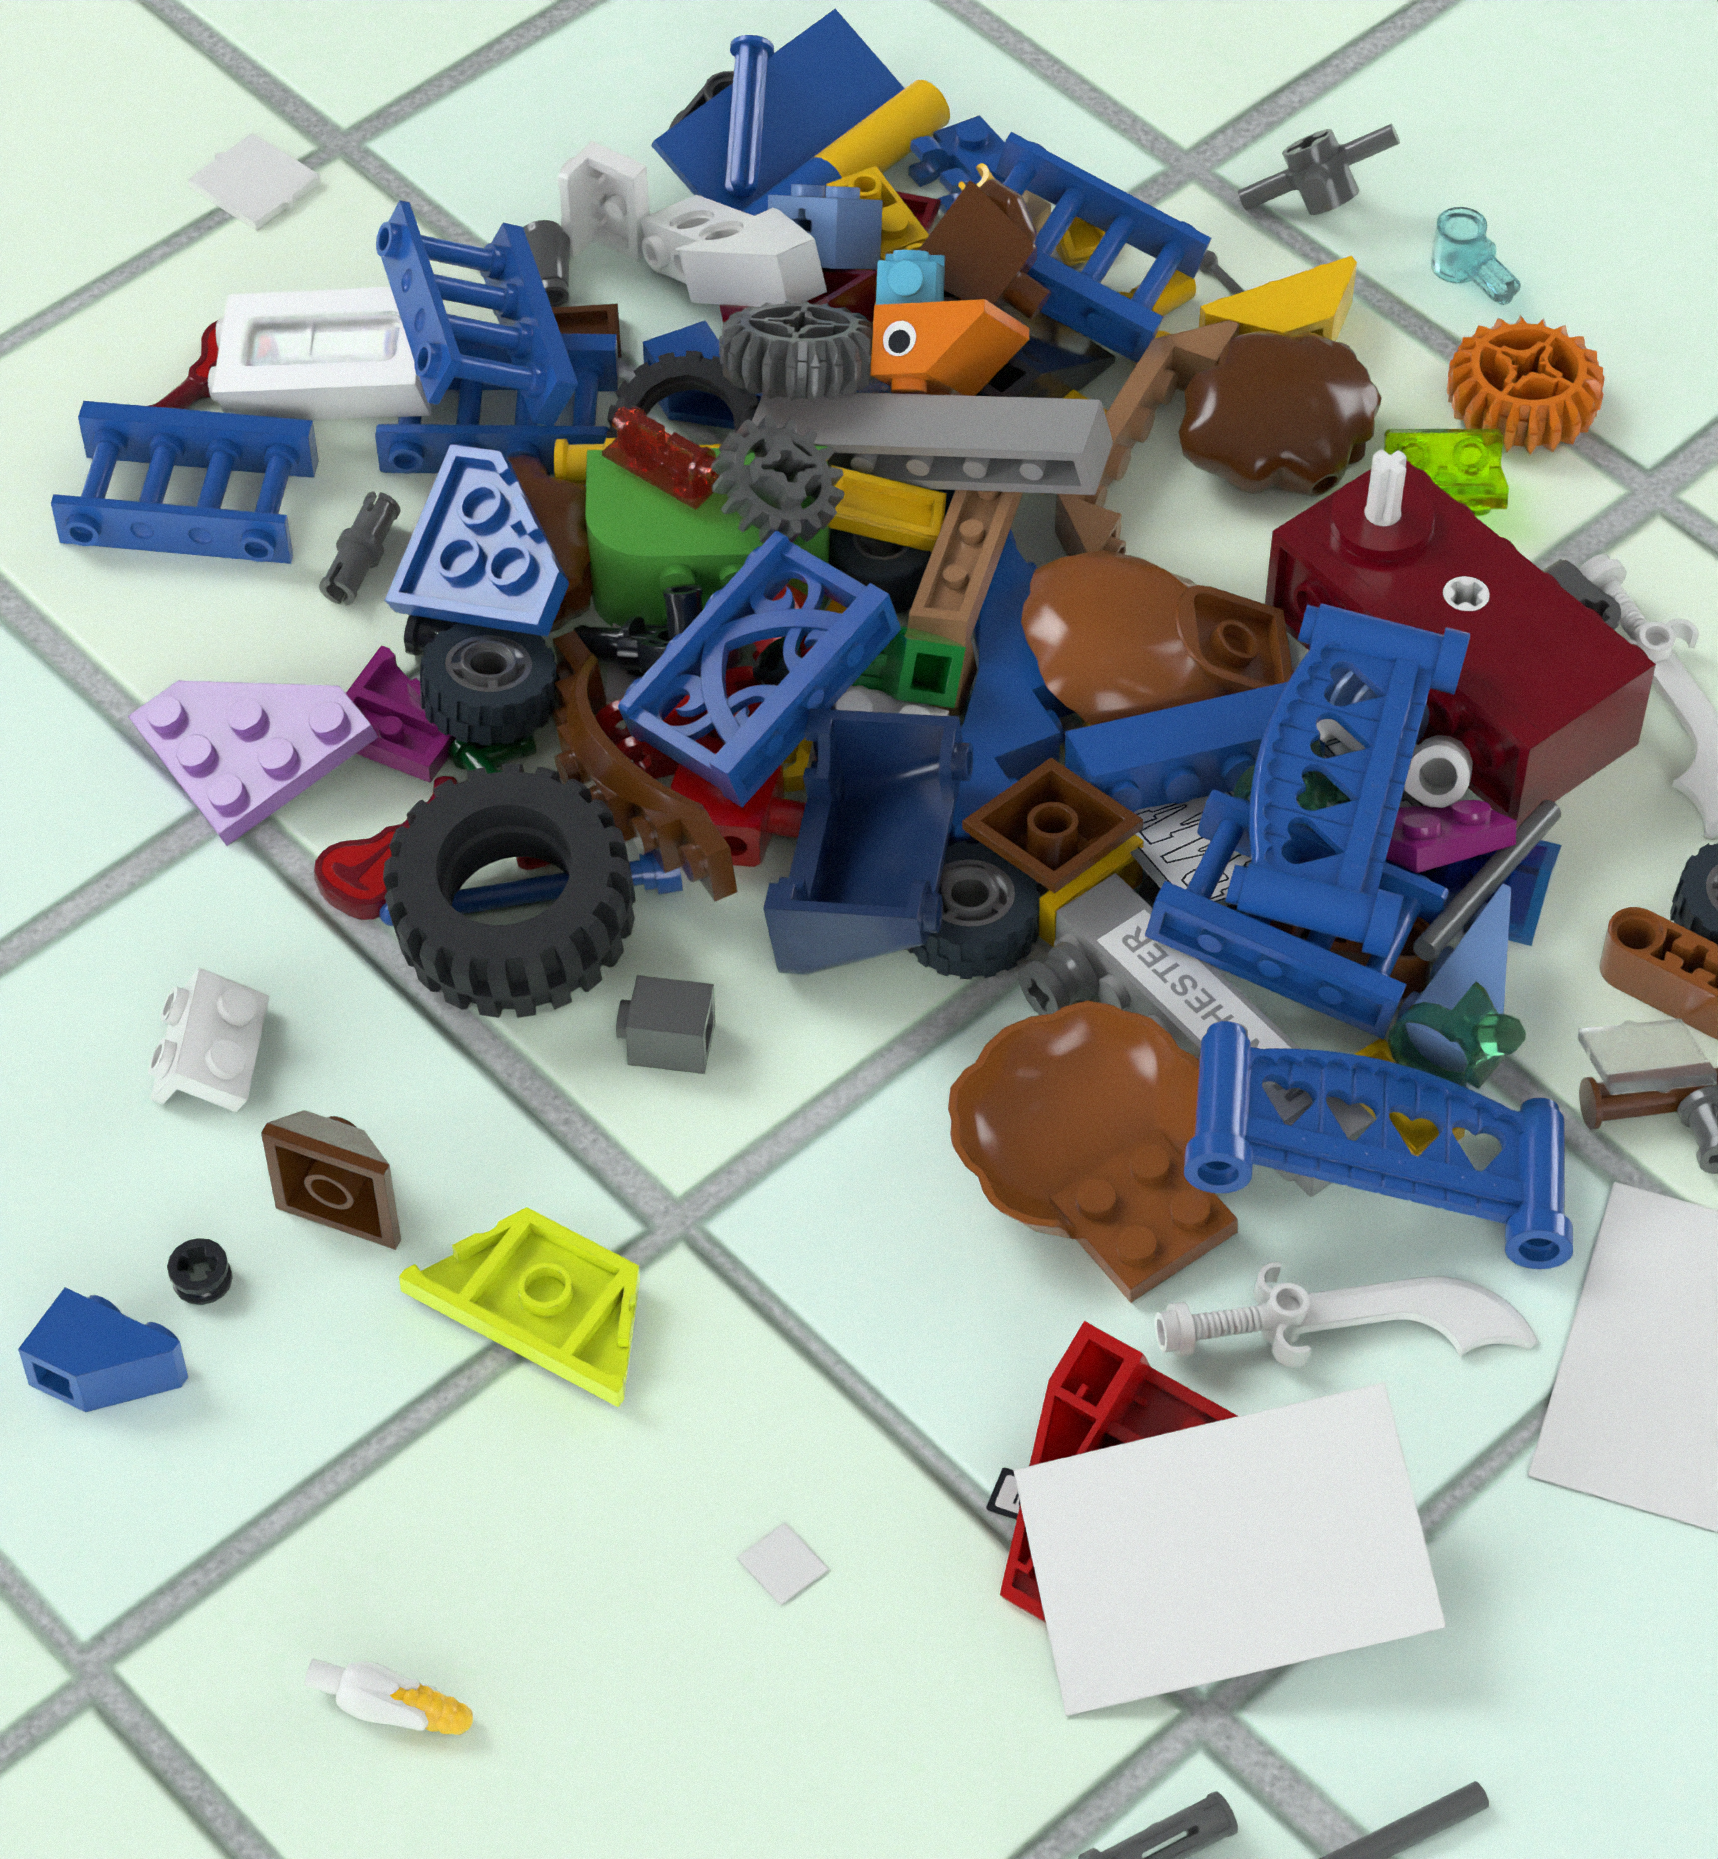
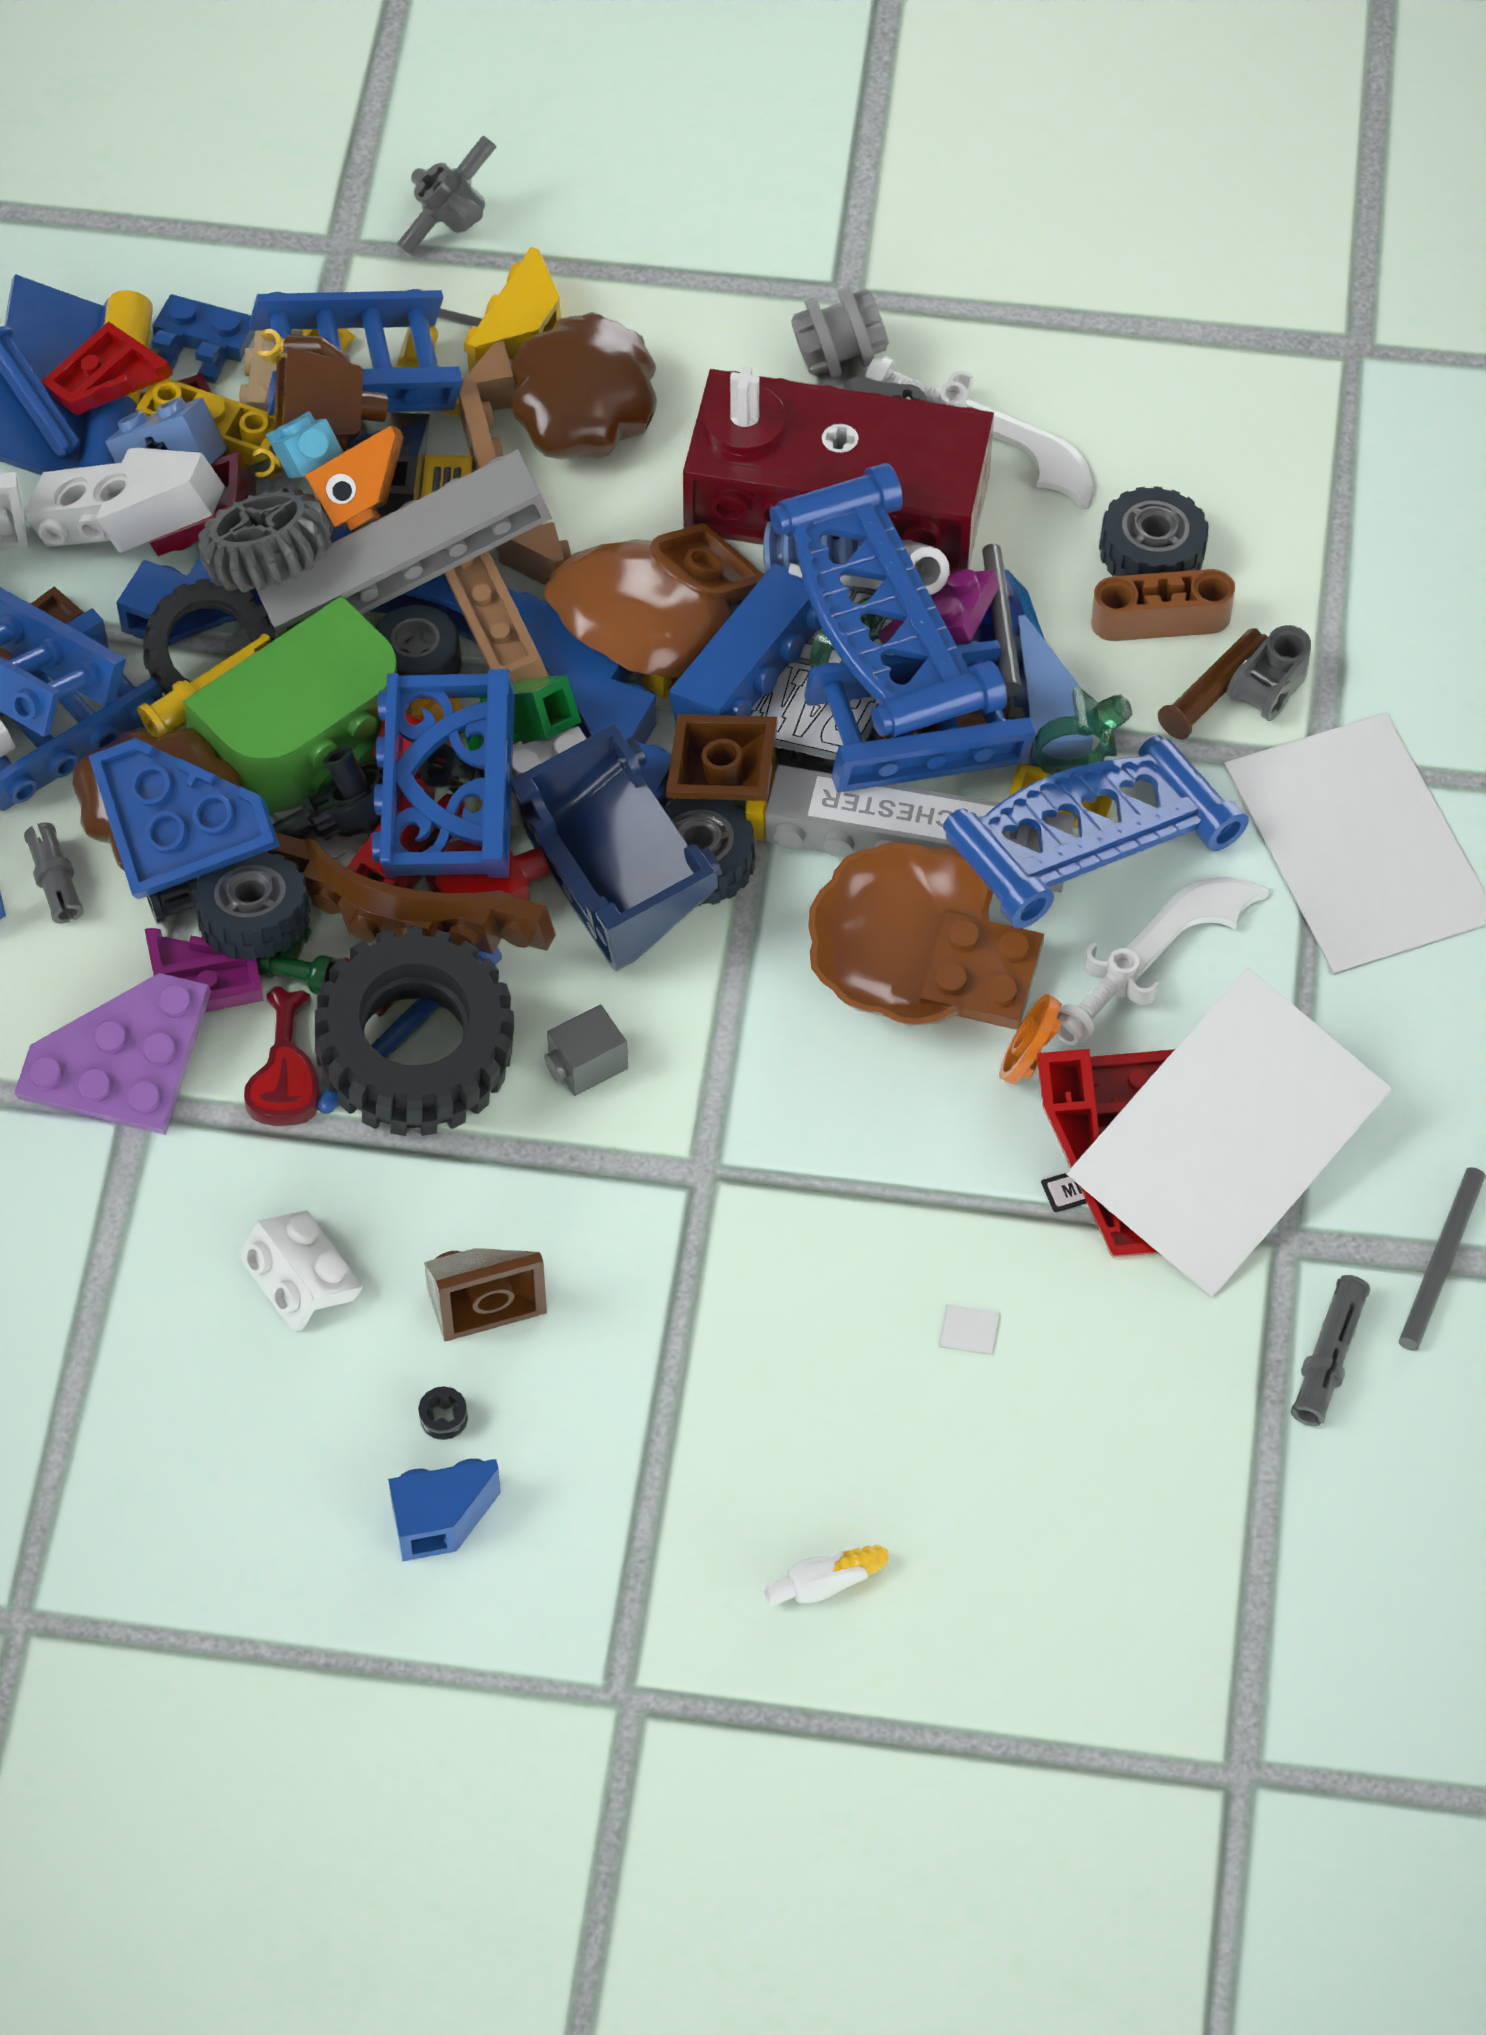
camera: 40 degrees left, 5 degrees up
neon yellow wing [399,1207,640,1408] -> none
clear red hinge [602,406,720,510] -> none
dark grey gear [711,415,844,543] -> none
yellow tile [829,465,947,552] -> none
dark grey wheel [1018,942,1099,1015] -> none
clear neon green bracket [1383,429,1509,516] -> none
clear light blue axle [1431,207,1521,305] -> none
orange gear [1446,315,1605,455] -> none
clear piece [1578,1018,1717,1095] -> none
none -> red wing [41,321,173,415]
none -> light grey piece [791,285,889,379]
none -> orange wheel [999,994,1062,1085]

